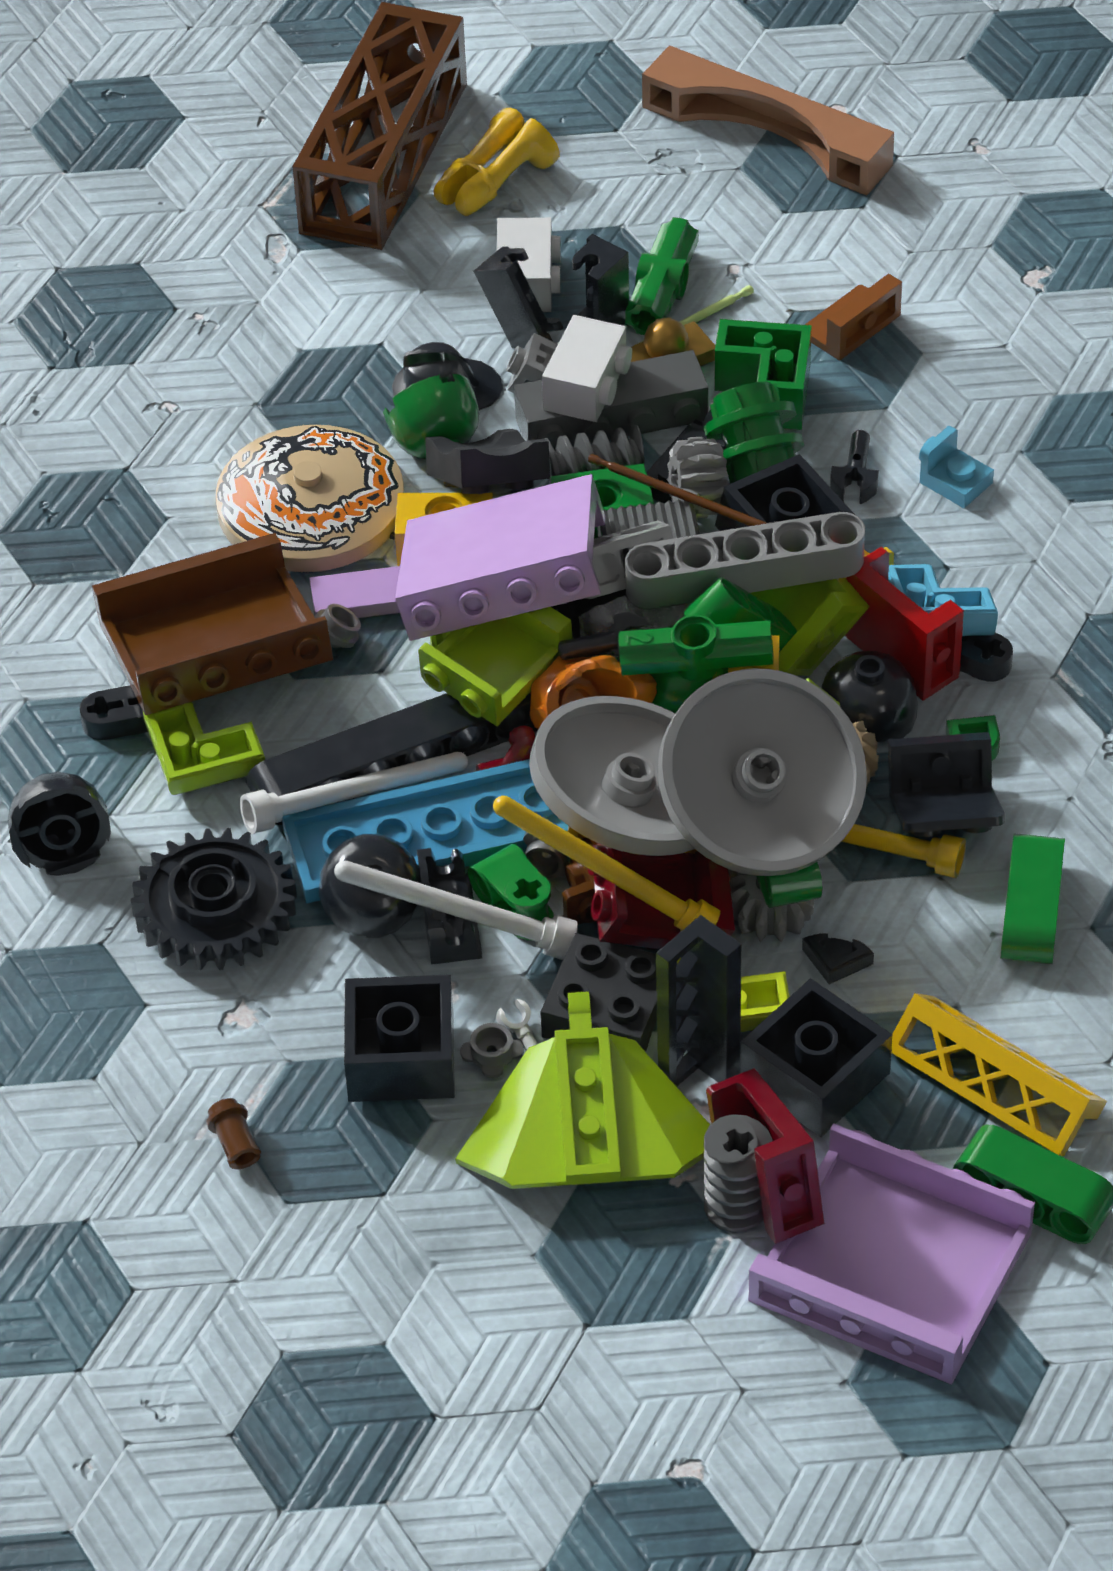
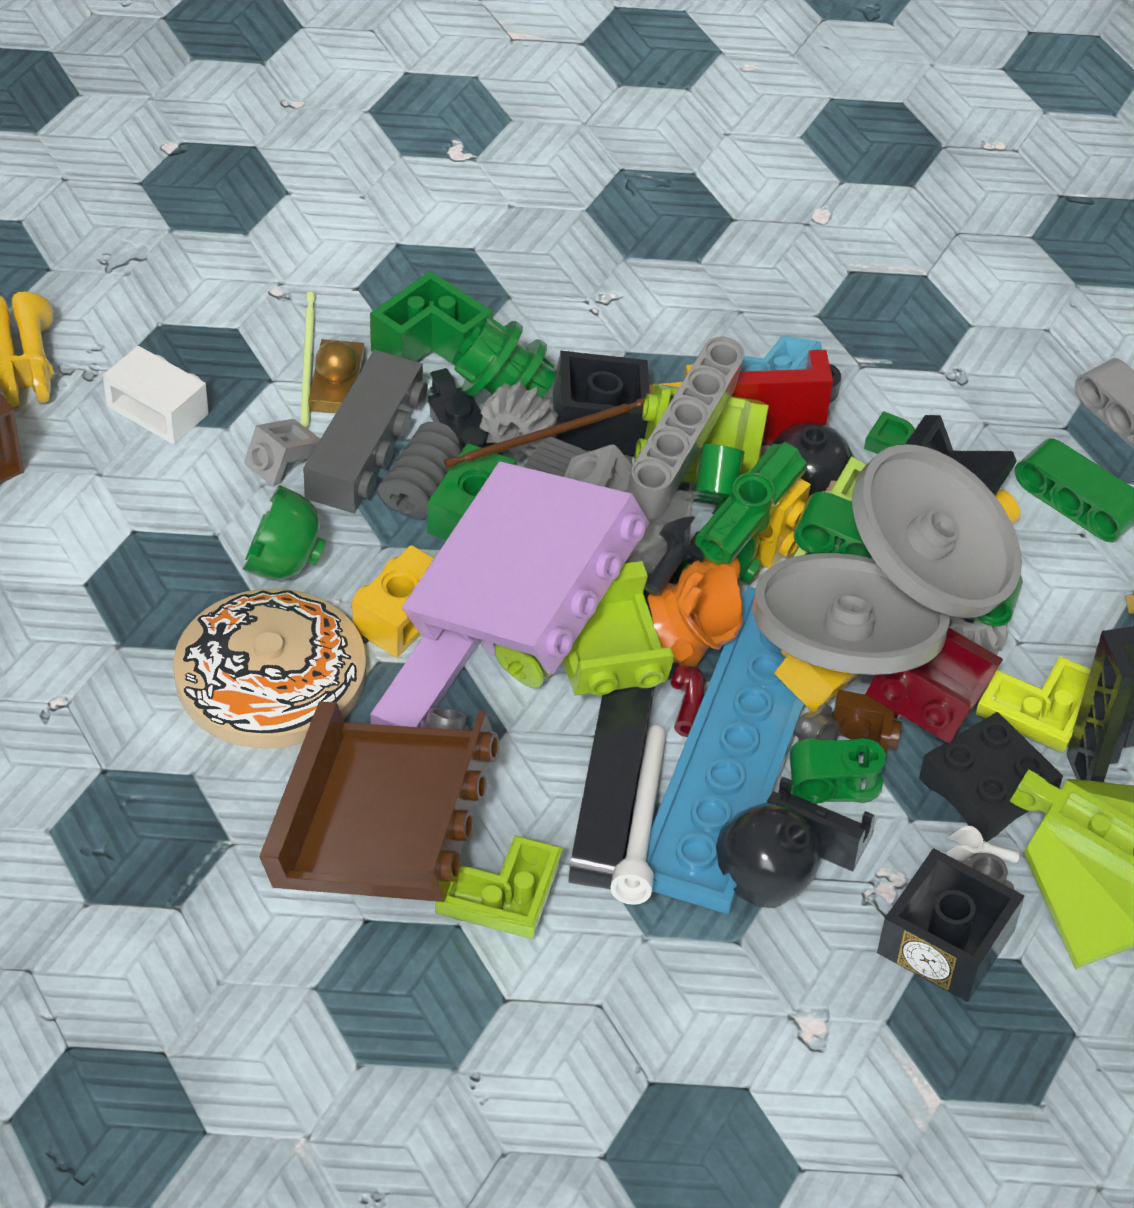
camera: 60 degrees left, 0 degrees up
black cylinder [7,771,111,876] -> none
black beam [80,685,148,740] -> none
black gear [131,828,297,971] -> none
reddish brown pin [206,1098,261,1170] -> none
white piece [334,861,577,960] -> none
black piece [392,342,503,410] -> none
black brick [425,429,550,494] -> none
black hinge [473,246,564,348] -> none
yellow piece [493,796,720,932] -> none
white brick [542,315,632,422] -> none
black hinge [572,234,629,326] -> none
green piece [625,217,699,335] -> none
nougat arch [642,45,894,196] -> none
black tile [802,933,874,985] -> none
dark orange panel [805,273,902,361] -> none
black bar [830,430,879,504] -> none
medium azure bracket [919,425,994,508] -> none

